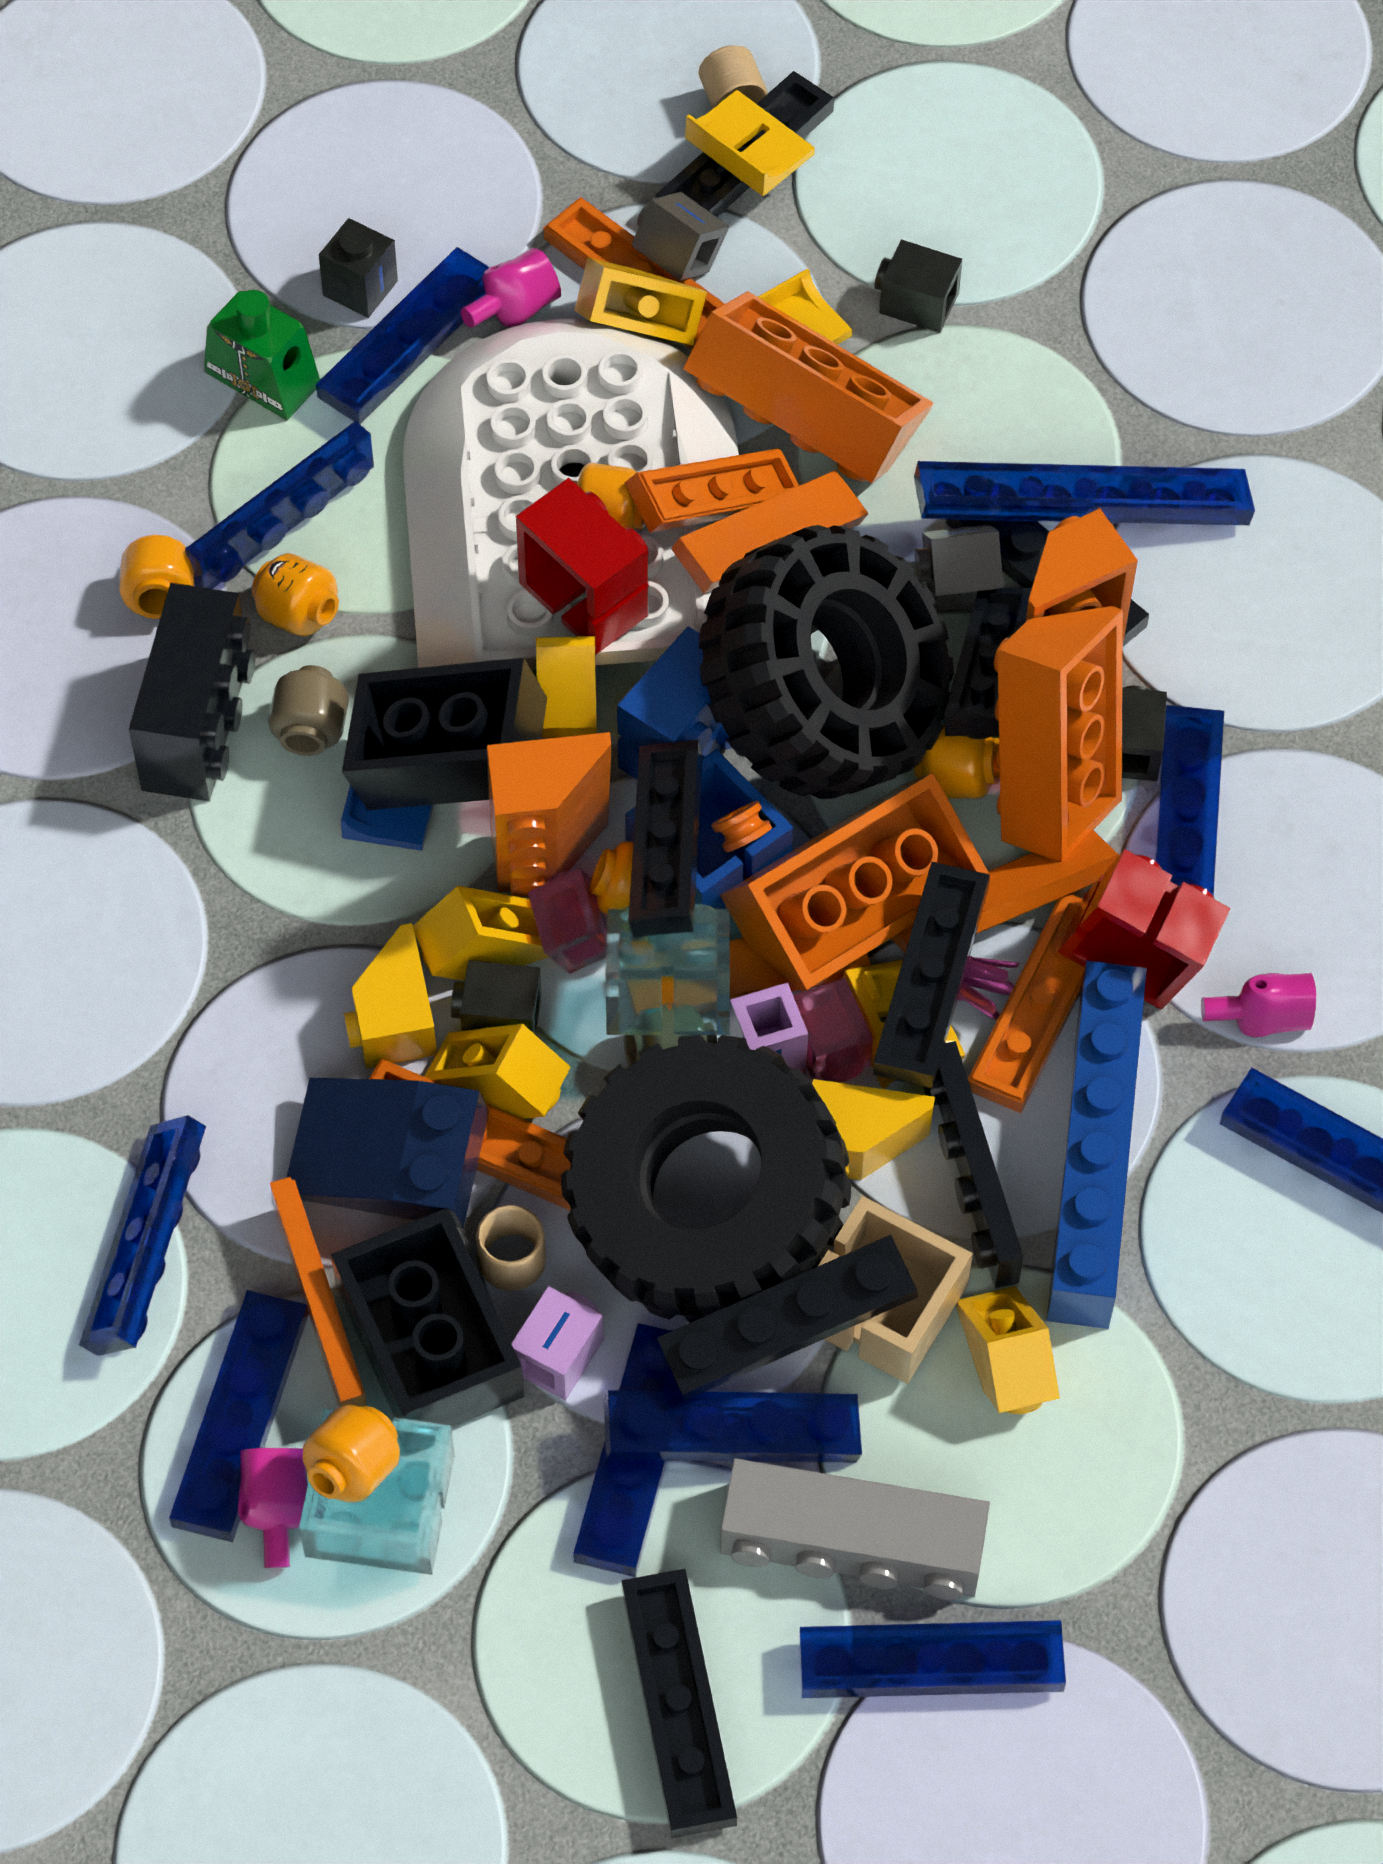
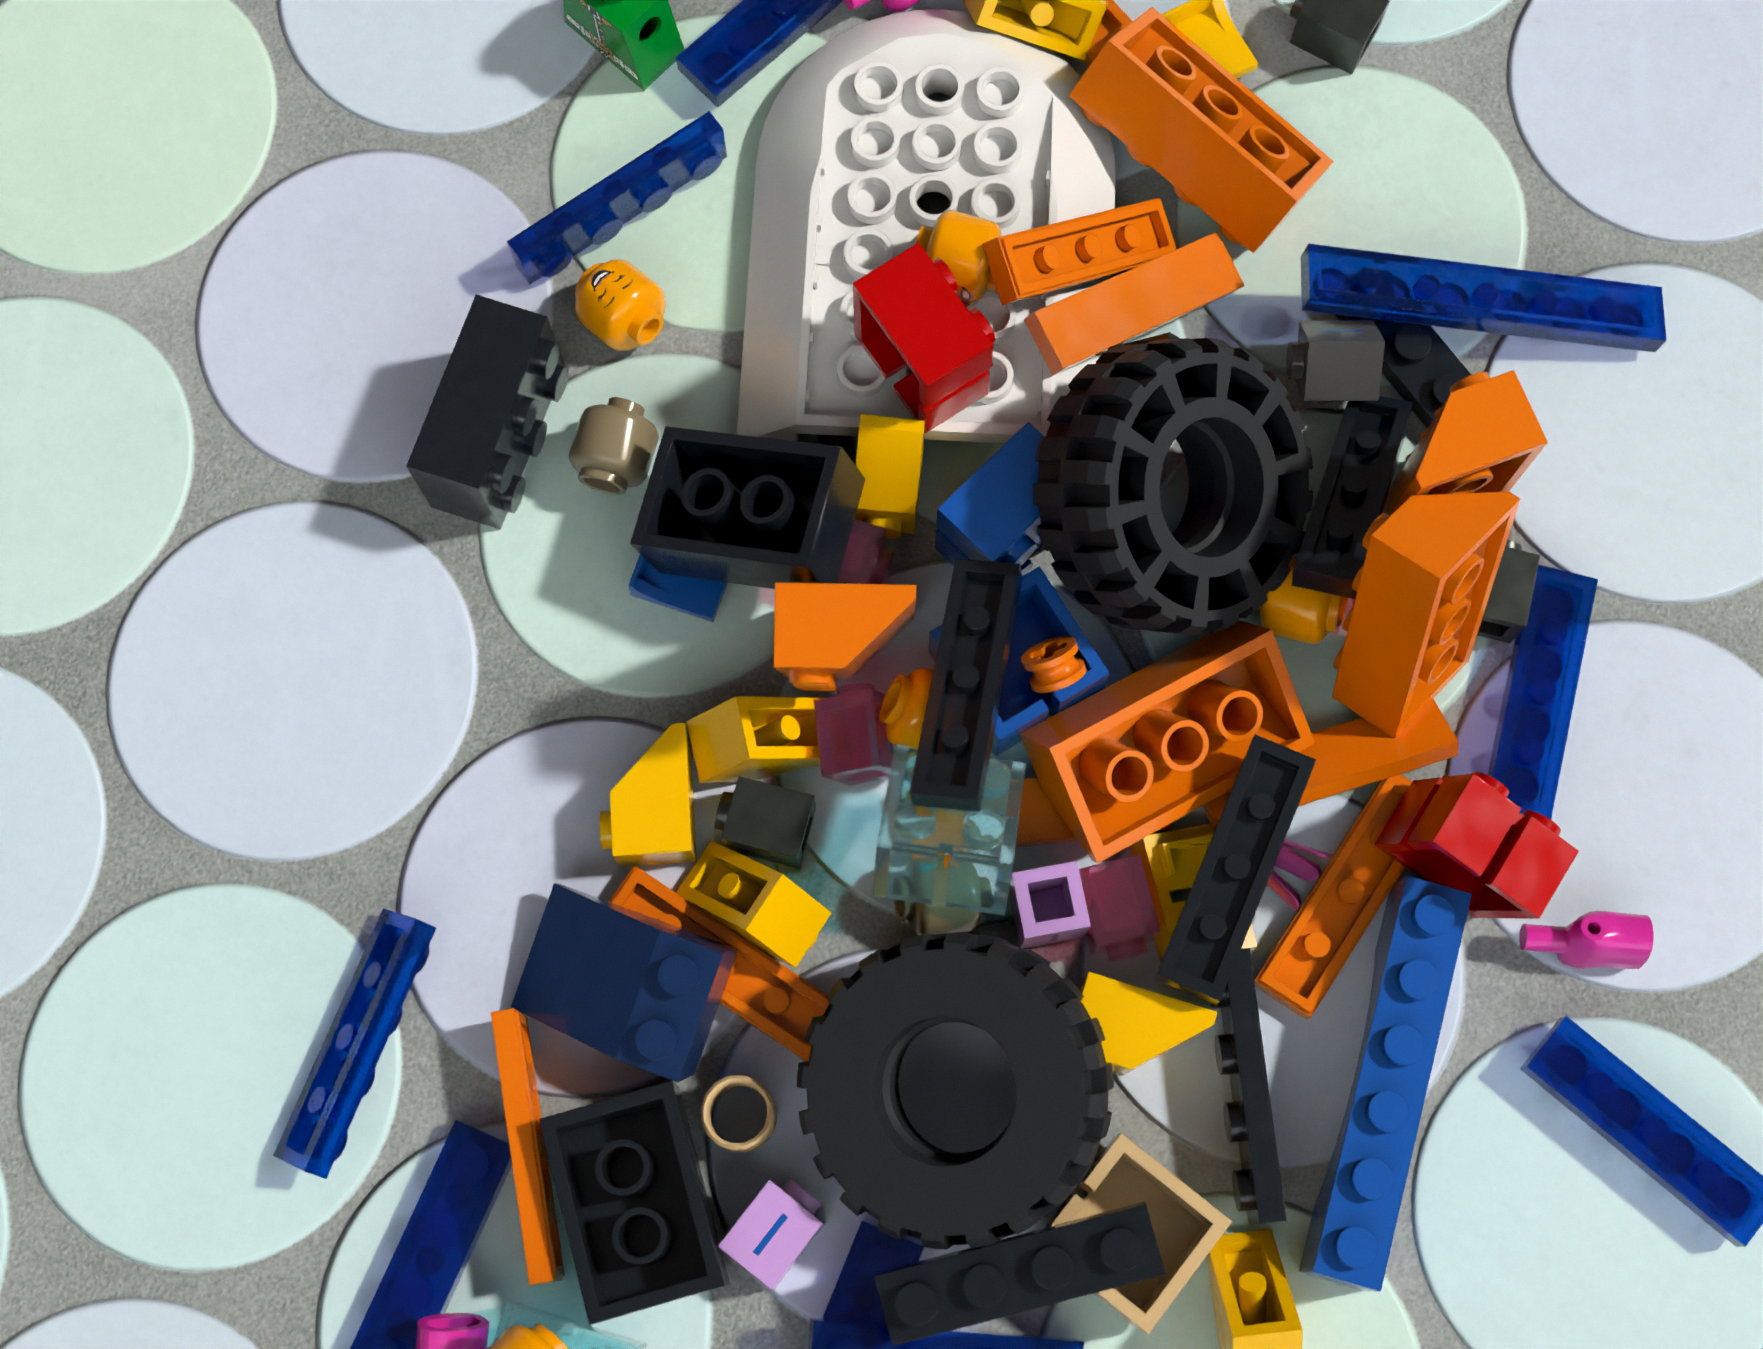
camera: 10 degrees right, 15 degrees up
light orange head [119,534,194,619] -> none

